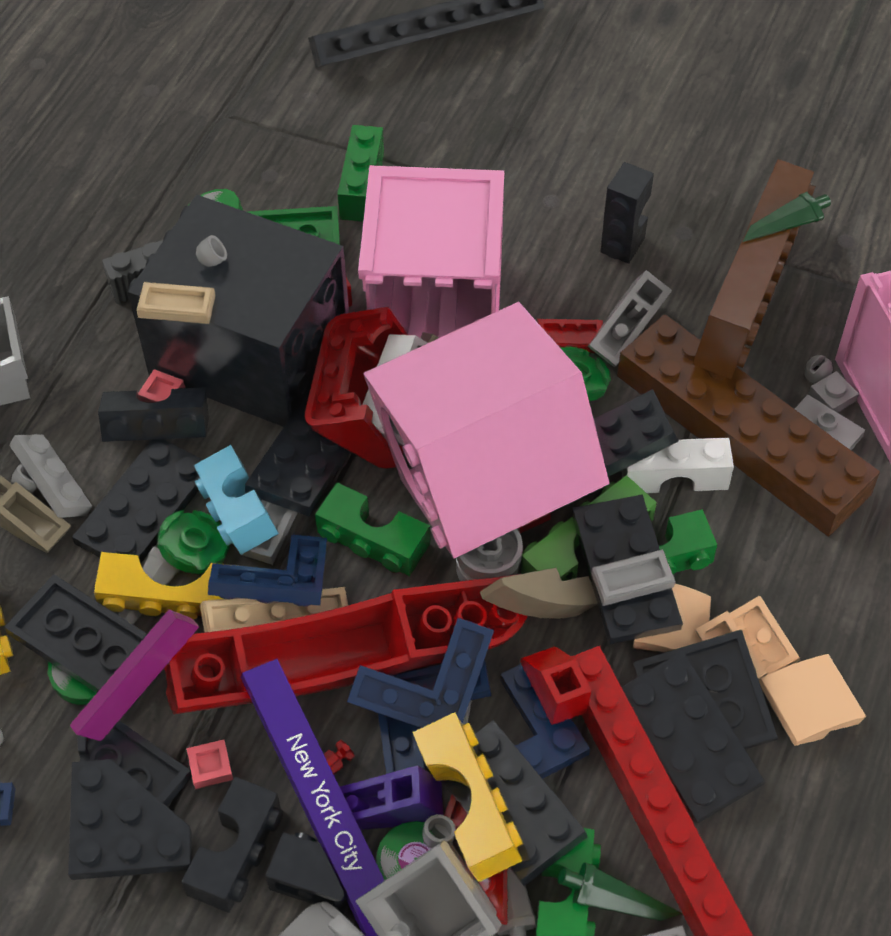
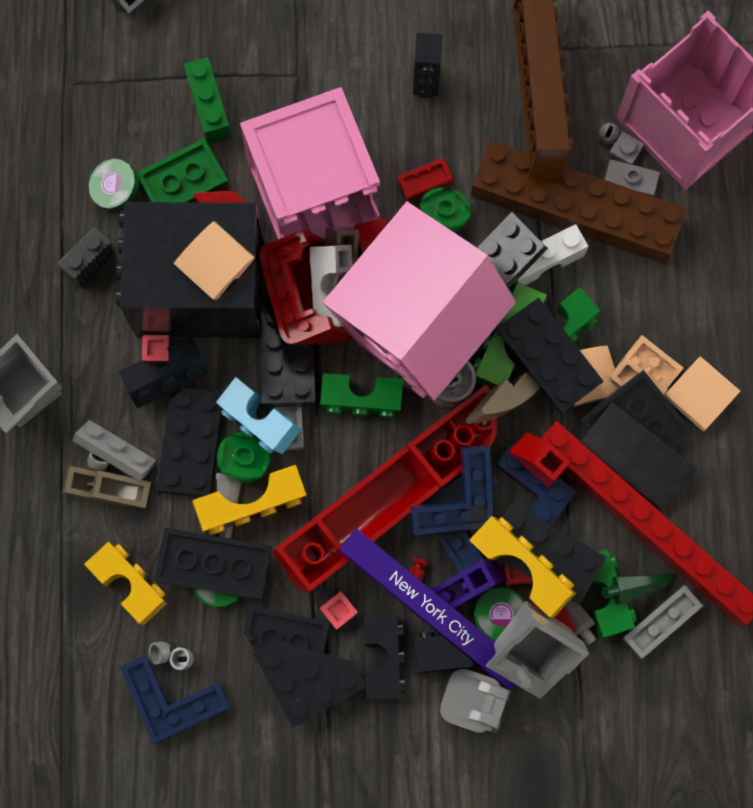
camera: 25 degrees left, 20 degrees up
magenta tile [70,609,199,741] -> none
tan tile [137,282,215,324] -> none
light grey hinge [196,235,227,267] -> none
tan tile [200,587,348,633] -> none
dark blue plate [208,535,327,607] -> none
light grey hinge [422,815,456,849] -> none
light grey slope [588,270,672,367] -> none
light grey tile [591,550,675,606] -> none
dark green bar [743,192,831,242] -> none
none -> light nougat slope [173,221,255,300]

